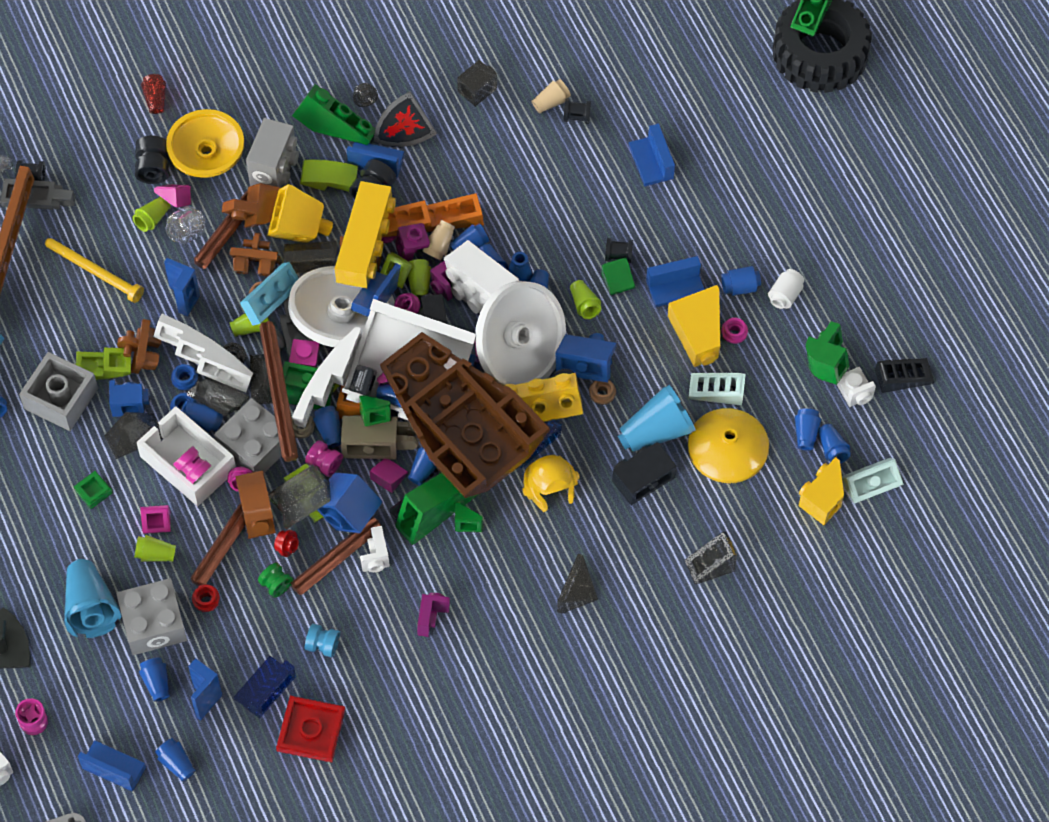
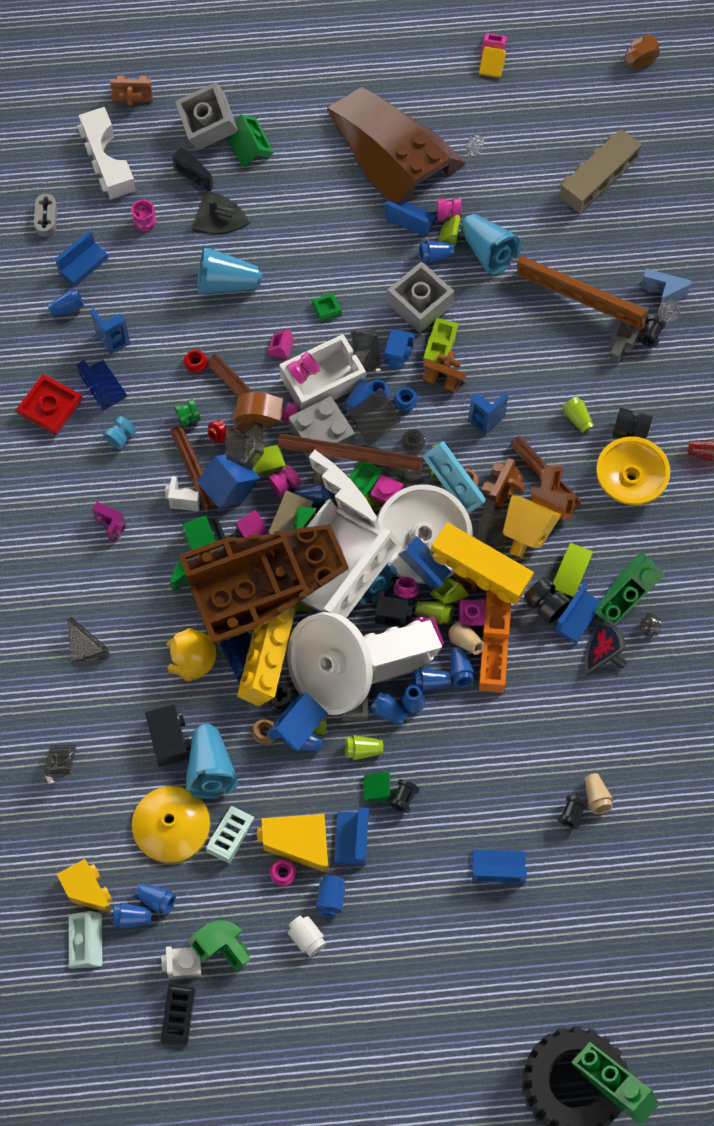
camera: 110 degrees right, 5 degrees up
yellow bar [45,238,144,303] -> none
light grey brick [116,578,187,655] -> none
lime cone [134,535,176,562] -> none
blue cone [139,657,170,702] -> none
white slope [153,314,253,393] -> none
dark pink slope [154,184,191,208] -> none
clear head [165,206,205,245] -> none
light grey brick [246,118,299,188] -> none
black slope [350,365,377,396] -> none
clear smoke brick [457,60,497,107] -> none

